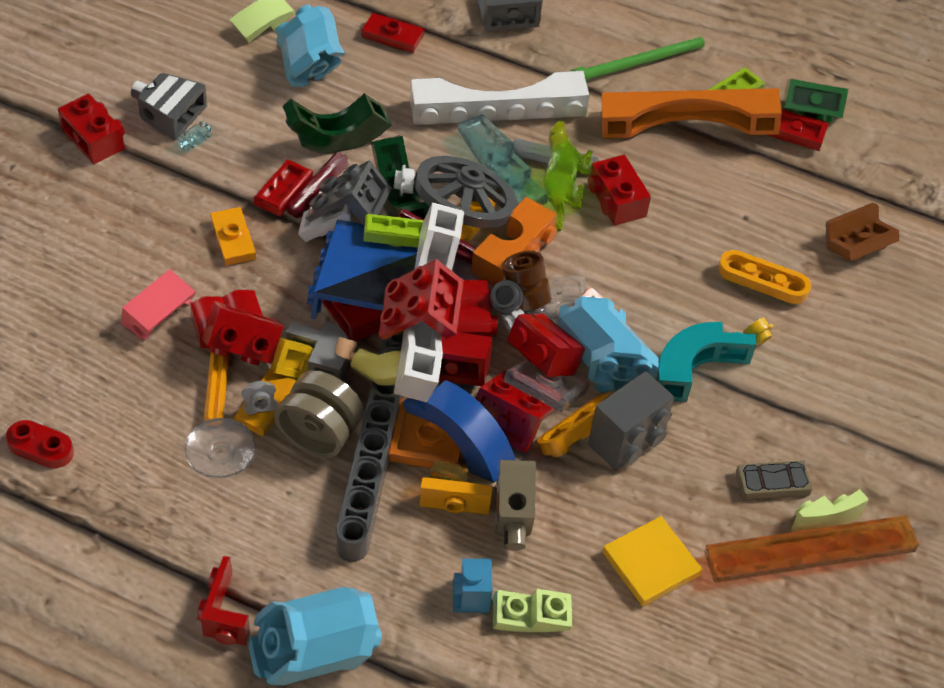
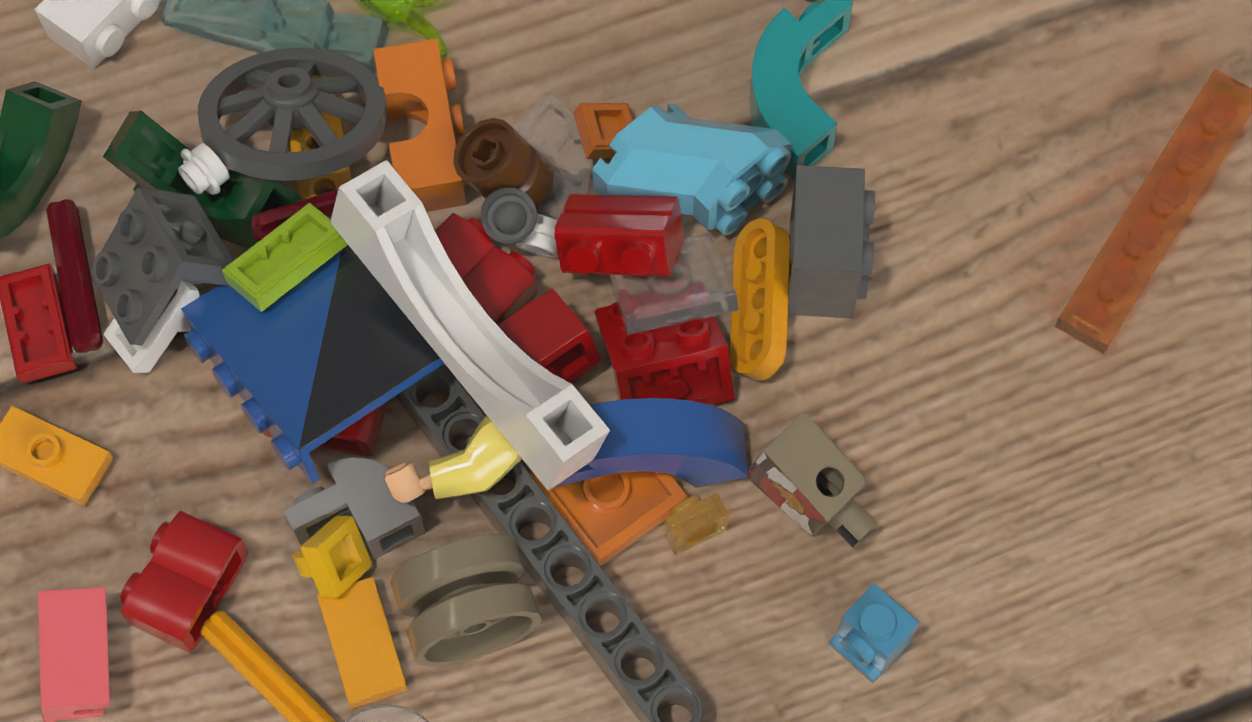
camera: 40 degrees left, 15 degrees up
red brick [202,301,284,366] -> none
light grey plate [242,381,278,415] -> none
red bracket [379,259,464,340] -> none
light orange plate [419,477,493,515] -> none
yellowish green slope [493,589,572,632] -> none
yellow tile [602,516,703,607] -> none
tile [736,460,812,500] -> none
yellowish green slope [791,489,869,535] -> none

